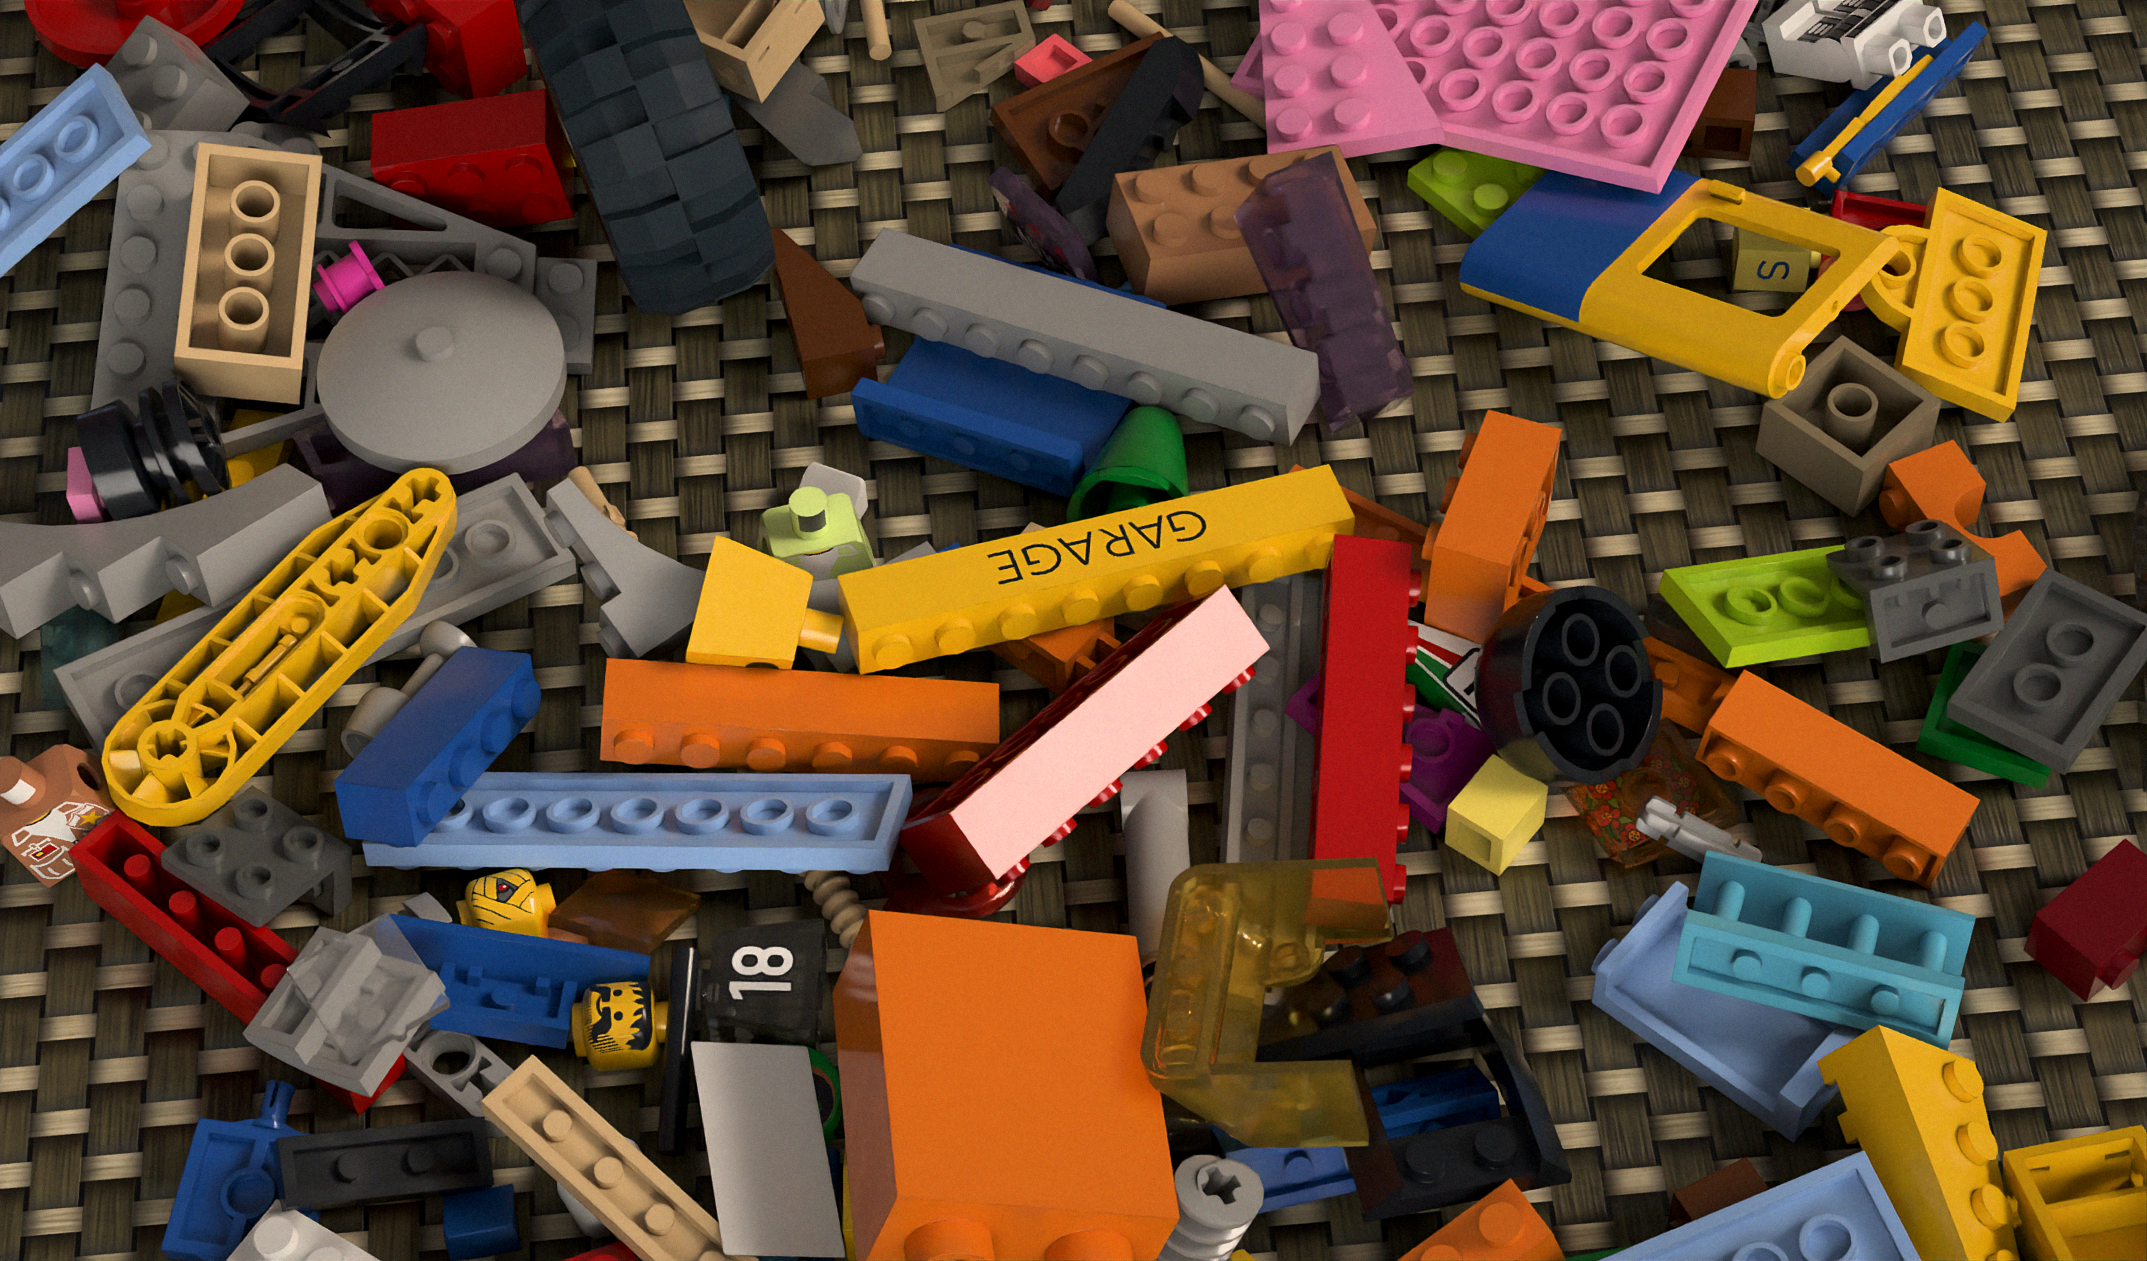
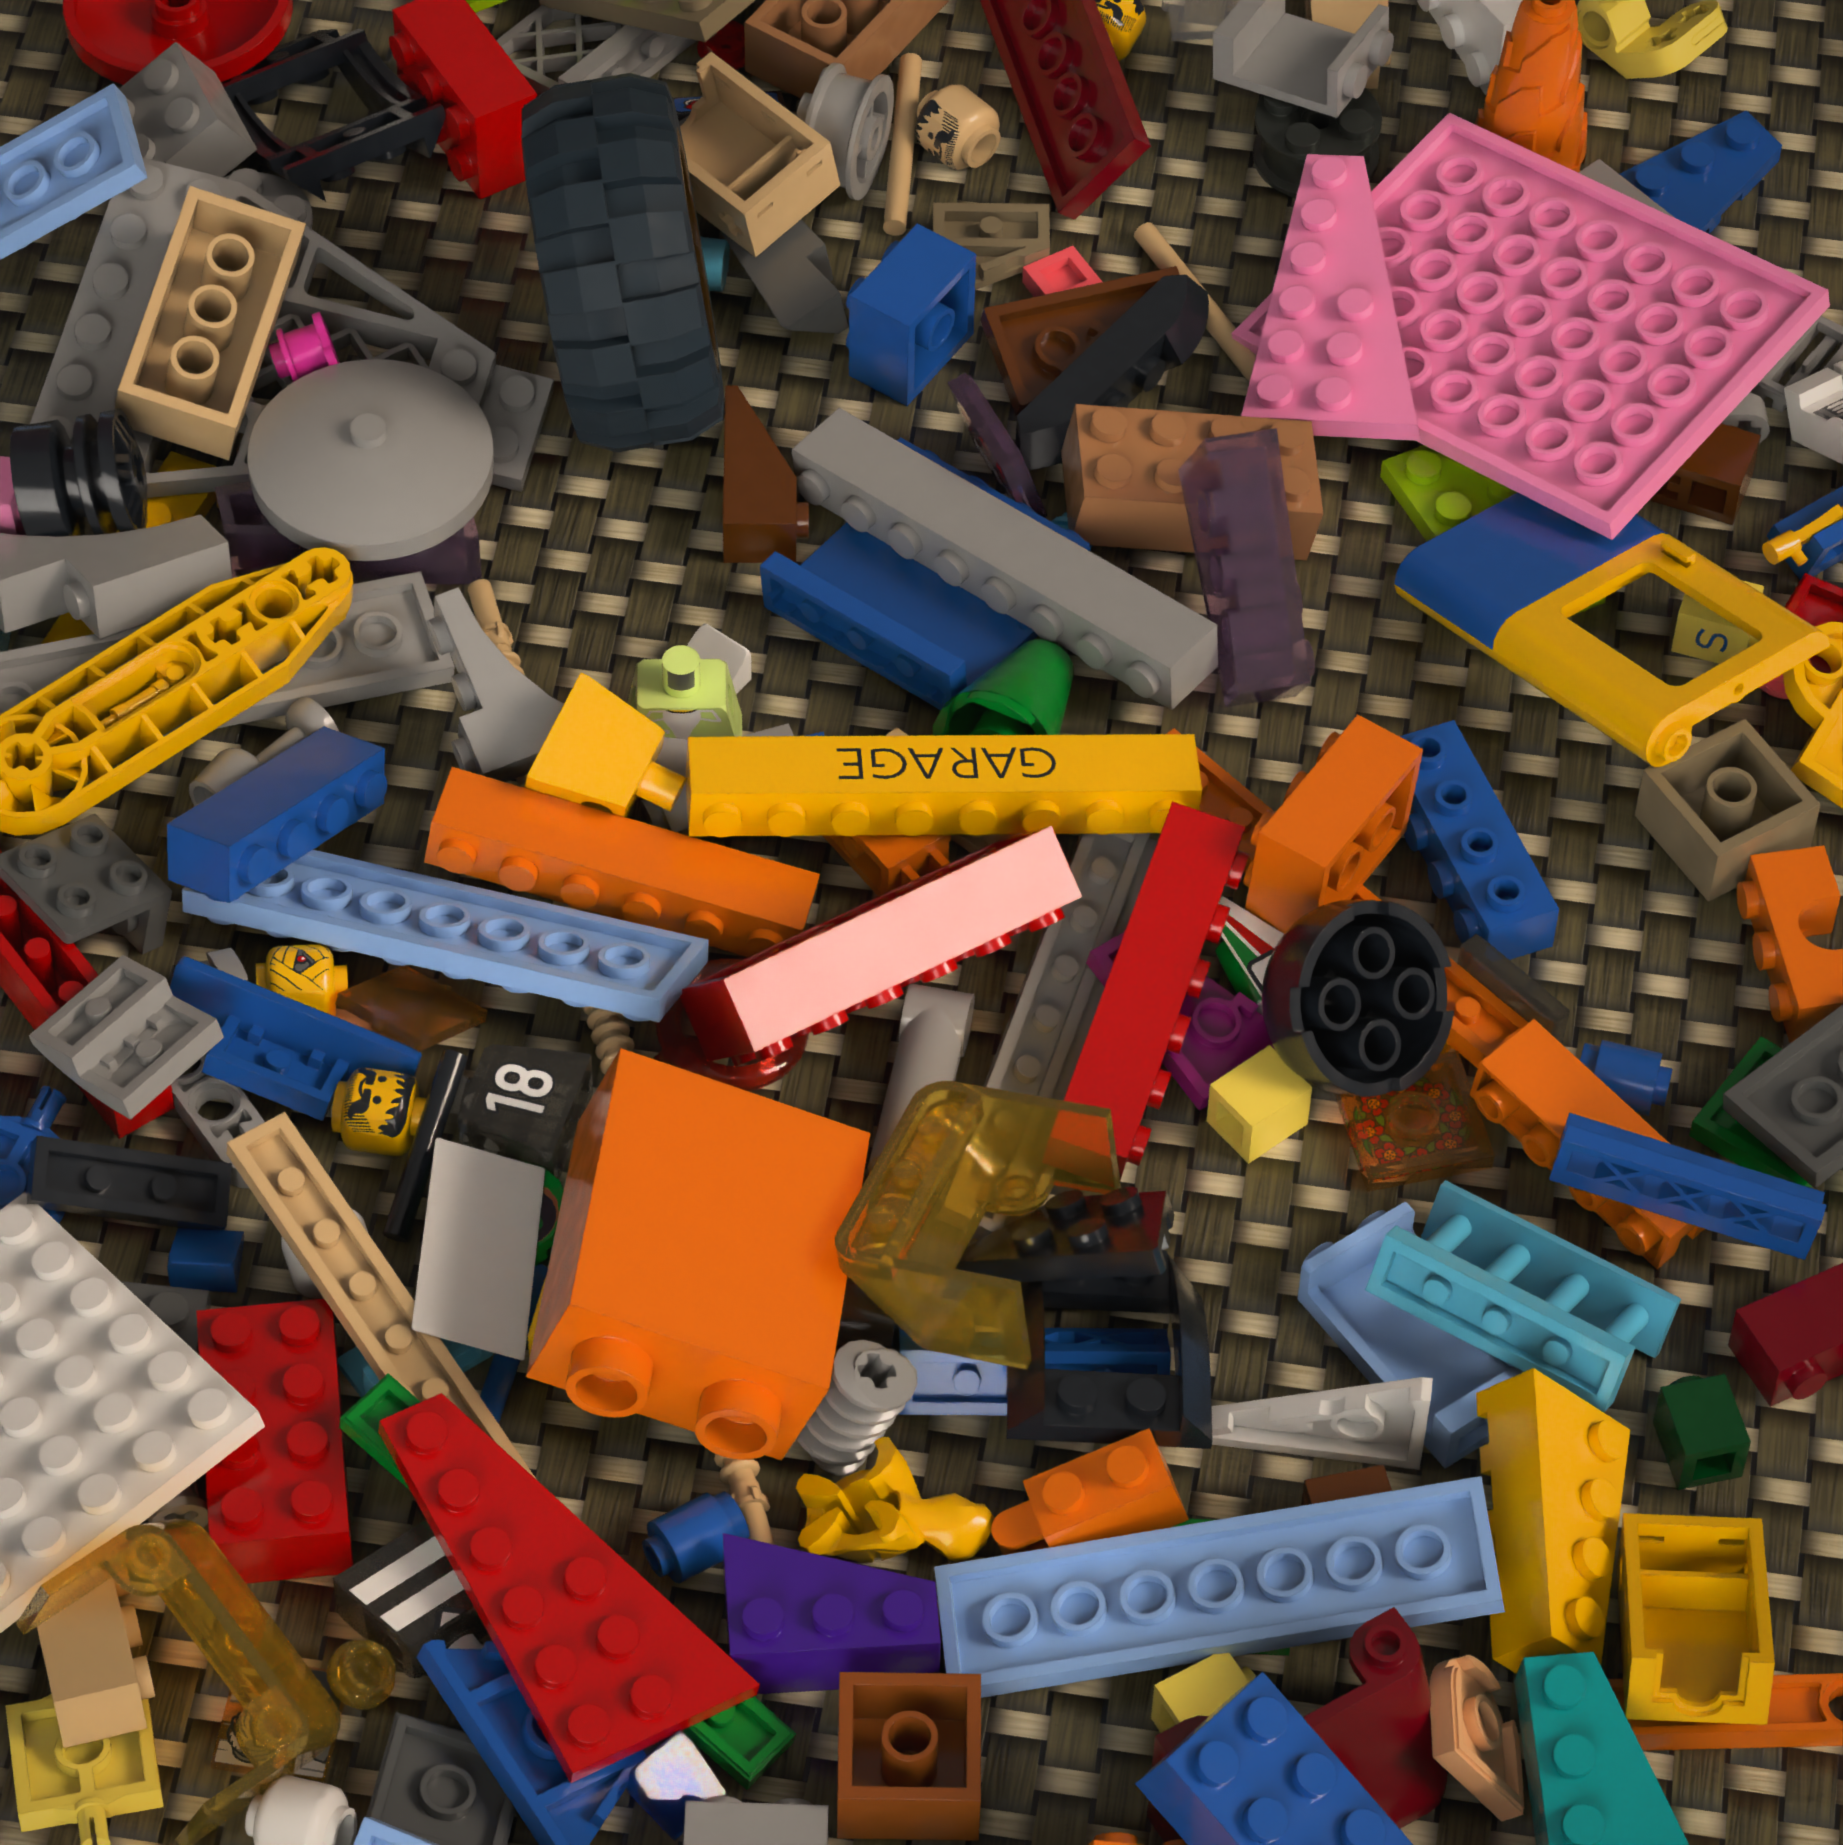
camera: 10 degrees right, 0 degrees up
clear piece [286,912,450,1065] -> none
red brick [370,89,574,231] -> none
light grey axle [1634,795,1762,864] -> none
lime plate [1657,544,1870,668] -> none
dark grey bracket [1826,519,2005,664] -> none
none -> blue brick [846,223,976,406]
none -> white wing [1212,1377,1433,1470]
none -> blue brick [1400,720,1559,968]
none -> blue fence [1549,1112,1826,1260]
none -> blue brick [1580,1040,1673,1116]
none -> dark green brick [1653,1374,1751,1490]

